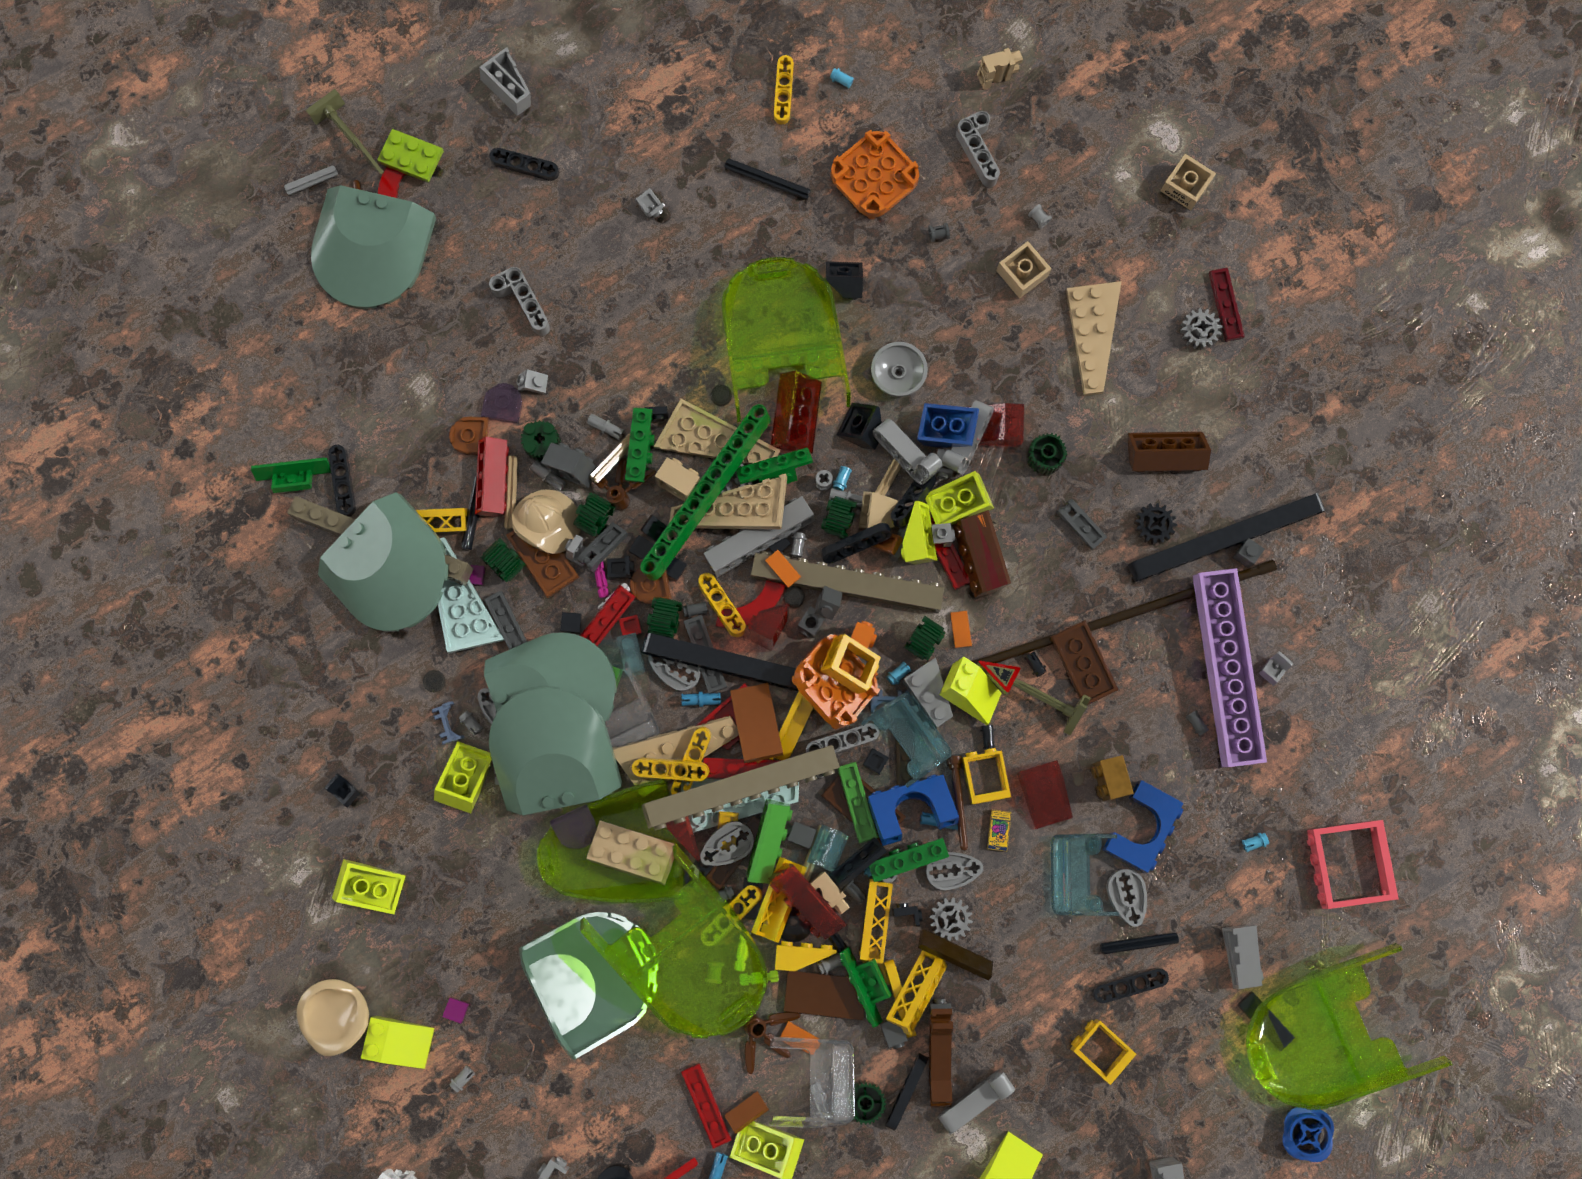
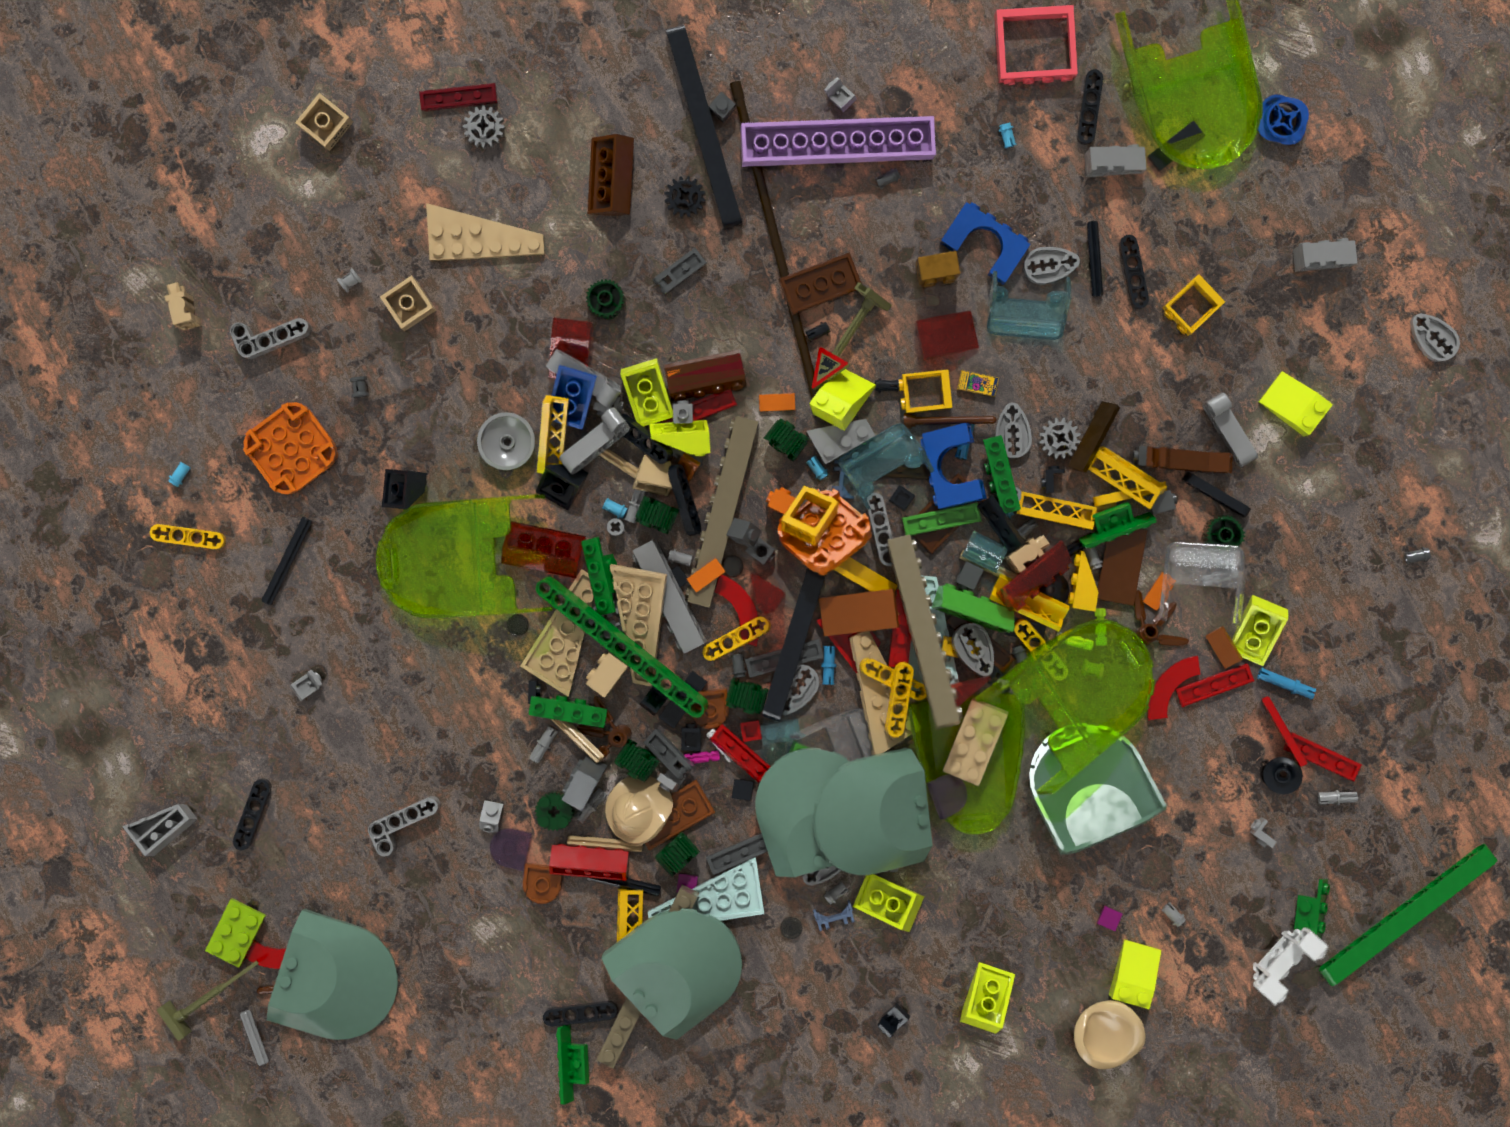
camera: 85 degrees left, 10 degrees up
none -> yellow fence [537,395,569,474]
none -> black beam [1077,69,1103,145]
none -> red tile [1147,655,1201,720]

